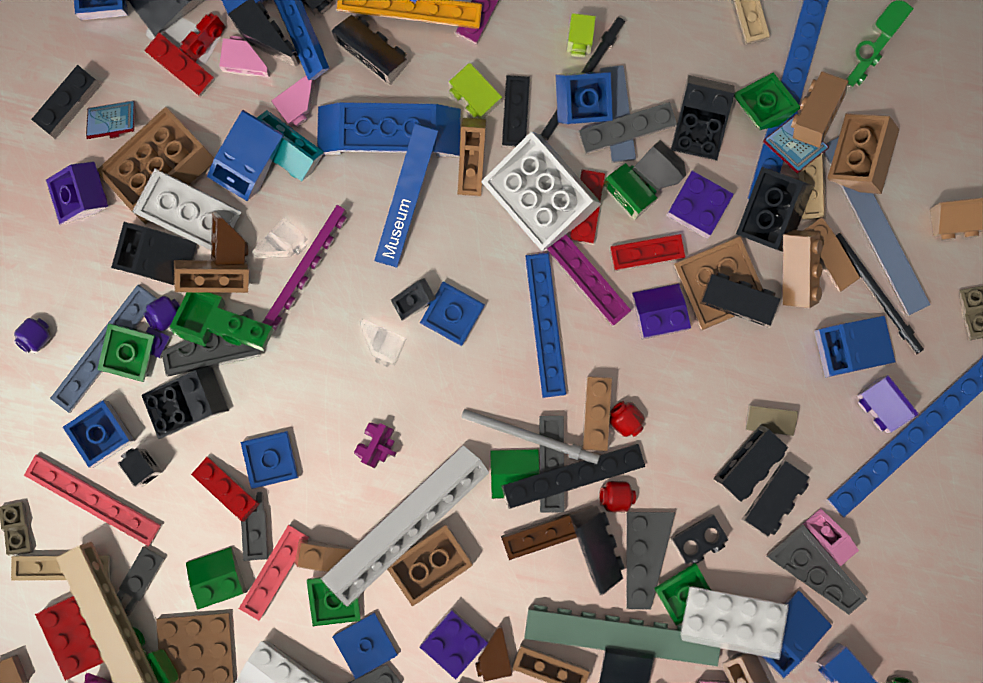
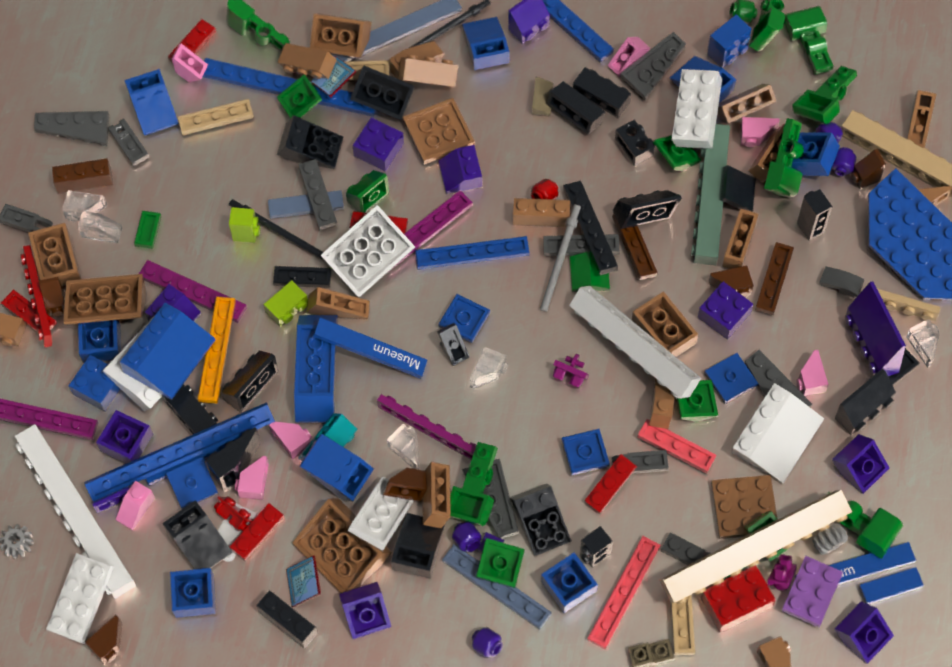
camera: 90 degrees left, 20 degrees down
green slope [186,547,247,610] -> none
blue brick [556,71,613,124] -> none
red head [599,481,636,513] -> none
red plate [610,234,685,271] -> none
dark grey wing [626,512,675,609] -> none
flat silver slope [633,140,686,191] -> none
black brick [700,272,780,328] -> none

